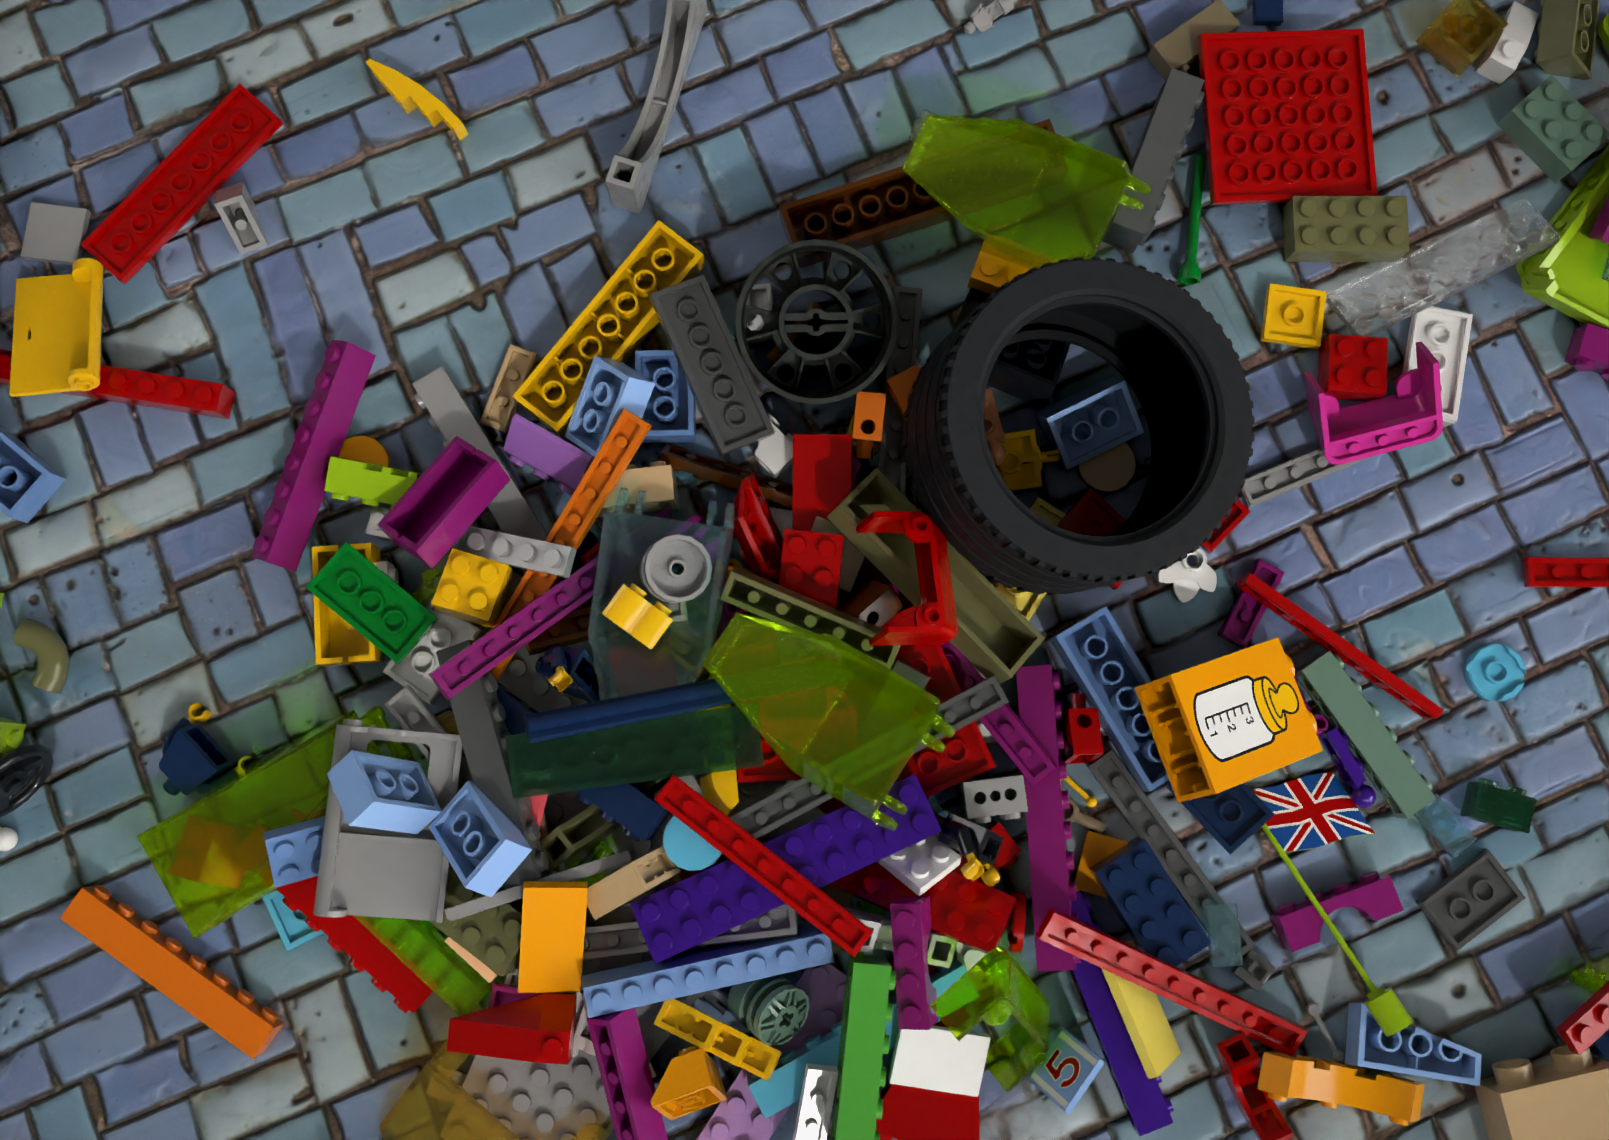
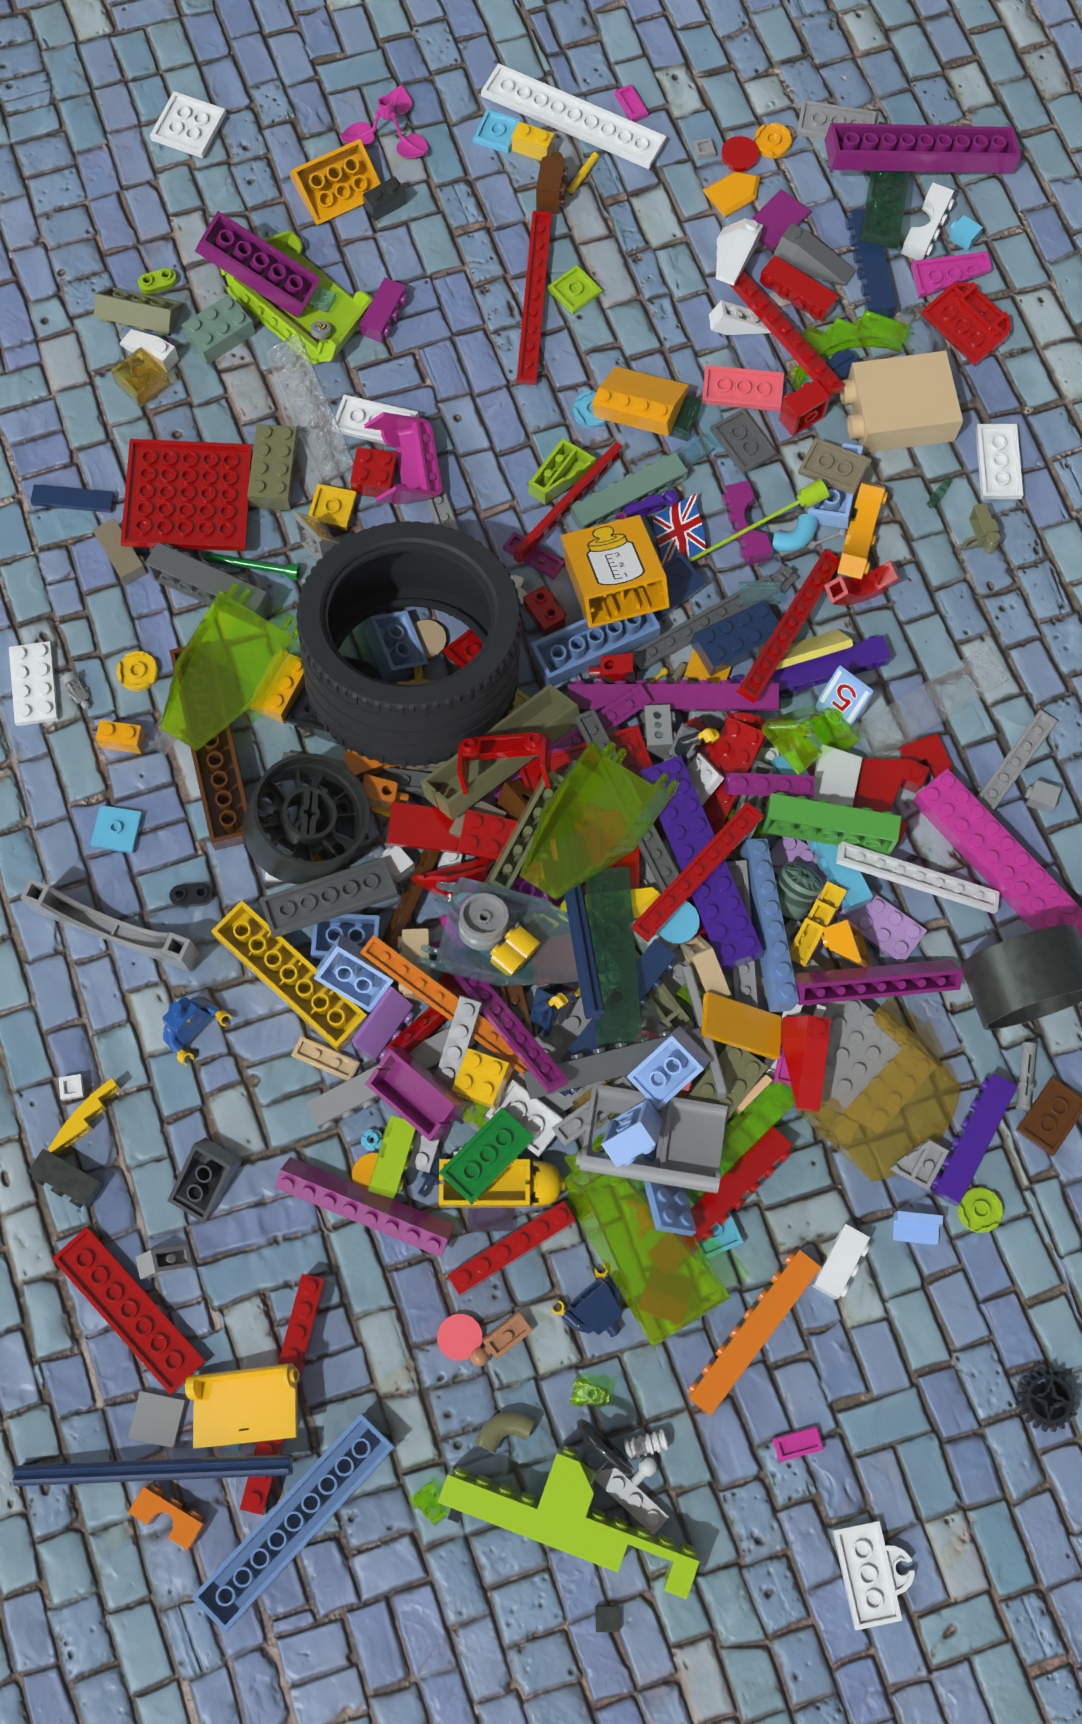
camera: 85 degrees left, 10 degrees down
none -> pearl dark grey brick [28,1148,104,1209]
none -> white plate [59,1074,85,1101]
none -> medium azure plate [90,805,143,854]
none -> light orange brick [95,720,146,754]
none -> yellow tile [116,651,159,692]
none -> blue torso [162,996,232,1066]
none -> black slope [167,1137,242,1223]
none -> black plate [169,883,214,908]
none -> light grey slope [292,512,341,561]
none -> light grey tile [311,321,331,339]
none -> medium azure plate [361,1129,382,1151]
none -> red tile [385,1006,447,1053]
none -> dark blue piece [417,1154,448,1198]
none -> coral tile [437,1314,483,1361]
none -> red brick [447,1201,576,1297]
none -> clear purple tile [468,1208,513,1232]
none -> nougat plate [471,1311,533,1367]
none -> red brick [523,585,567,637]
none -> lime wedge [528,438,596,504]
none -> yellow cylinder [529,1161,565,1207]
none -> clear neon green plate [570,1377,609,1407]
none -> light orange slope [592,366,689,436]
none -> white piece [624,1429,669,1461]
none -> coral plate [702,365,784,412]
none -> medium azure cylinder [772,514,818,552]
none -> dark pink tile [772,1426,824,1462]
none -> red brick [779,379,830,437]
none -> dark tan tile [798,438,871,495]
none -> white brick [812,1224,870,1300]

